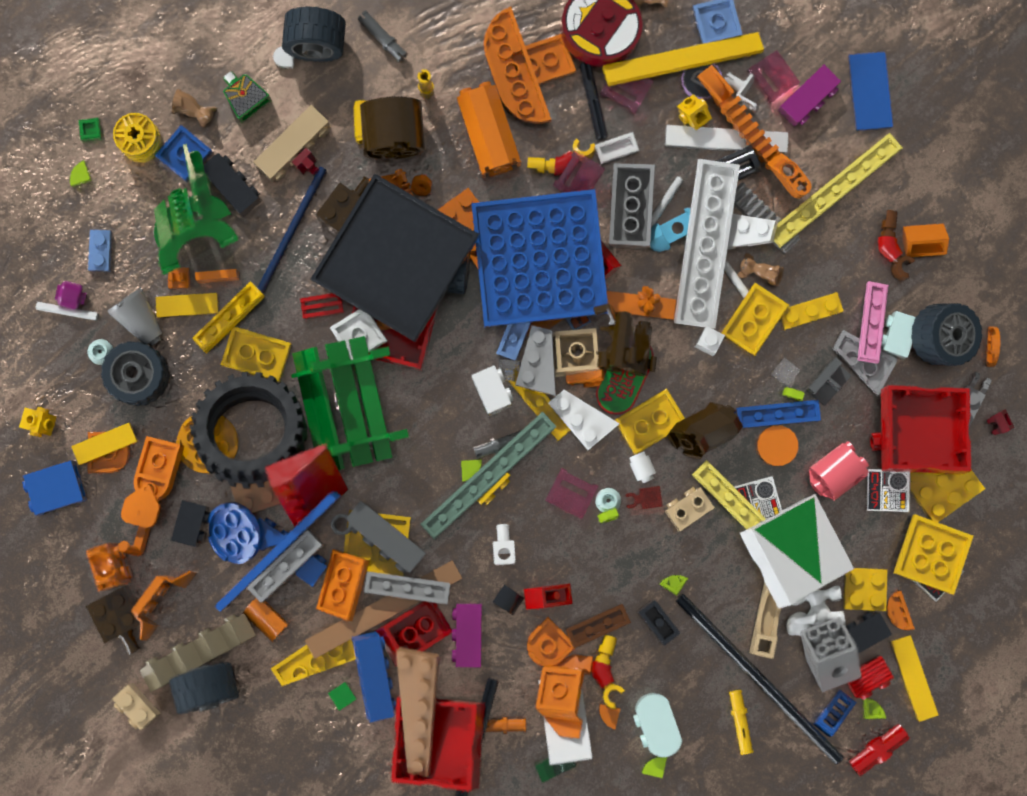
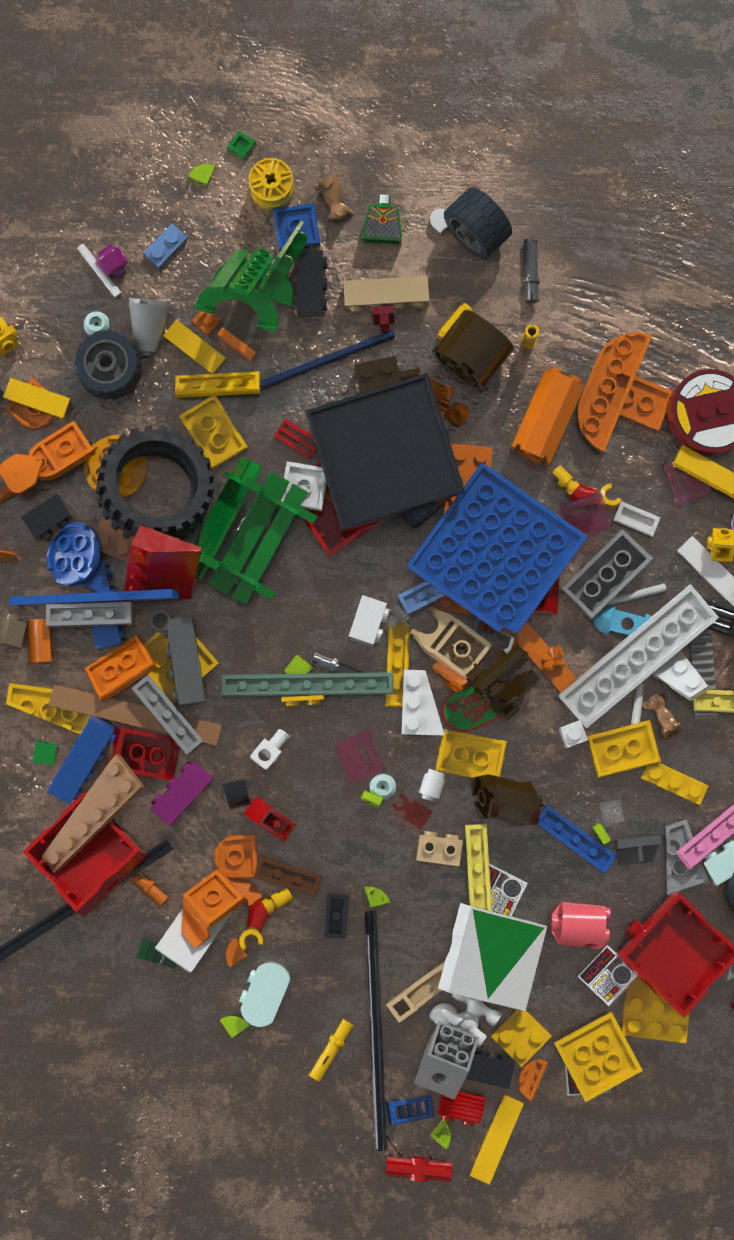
camera: 45 degrees right, 0 degrees up
light grey wing [516,326,556,396] -> none
black axle [580,62,608,140] -> none
orange tile [757,425,798,466] -> none

